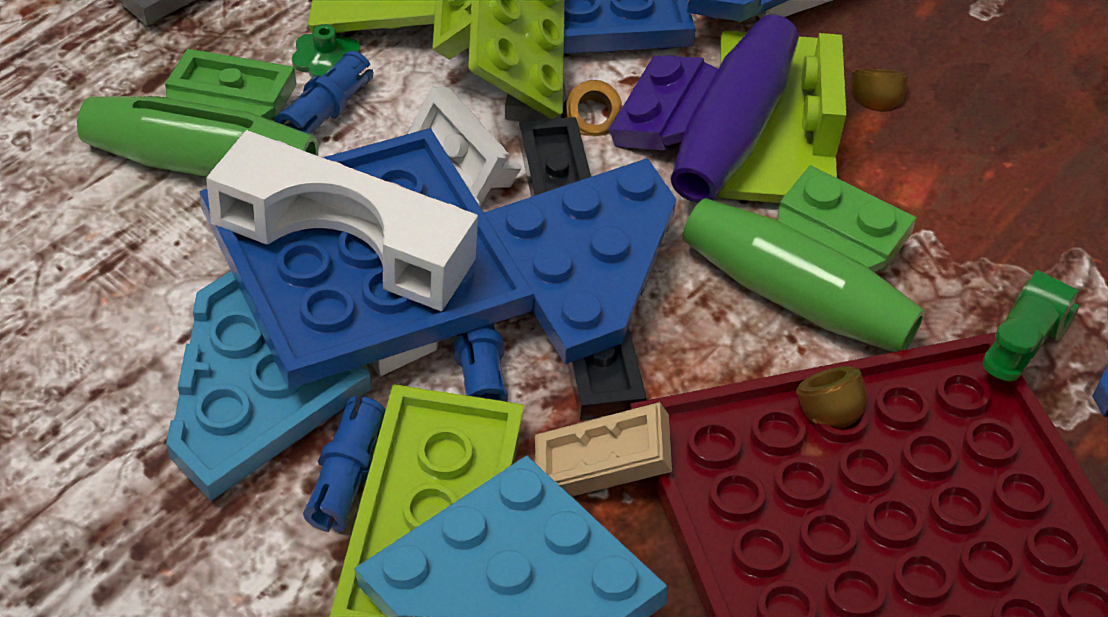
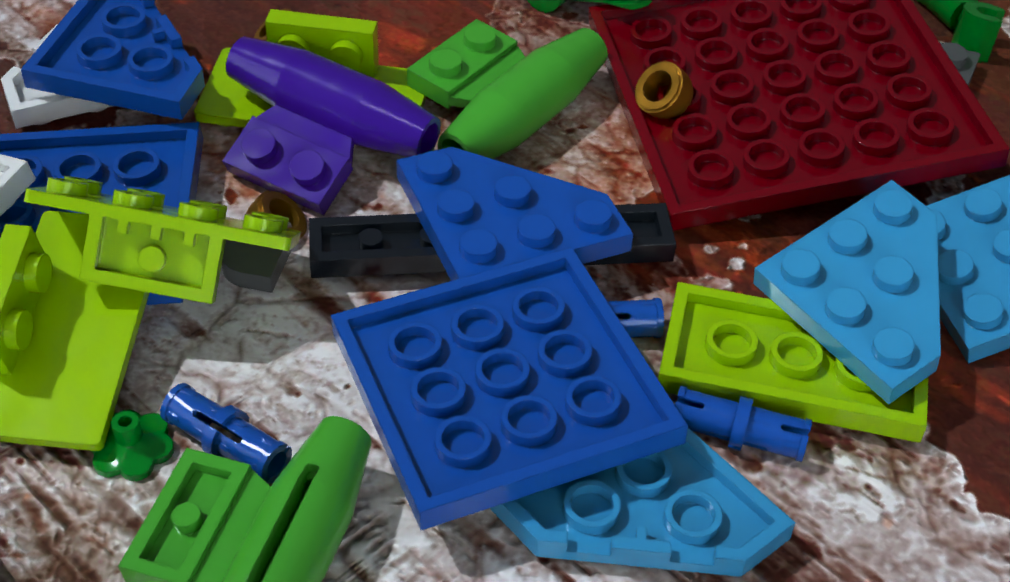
camera: 85 degrees left, 5 degrees down
white arch [206,130,478,311] -> none
white plate [408,86,522,205] -> none
tan plate [535,402,672,497] -> none

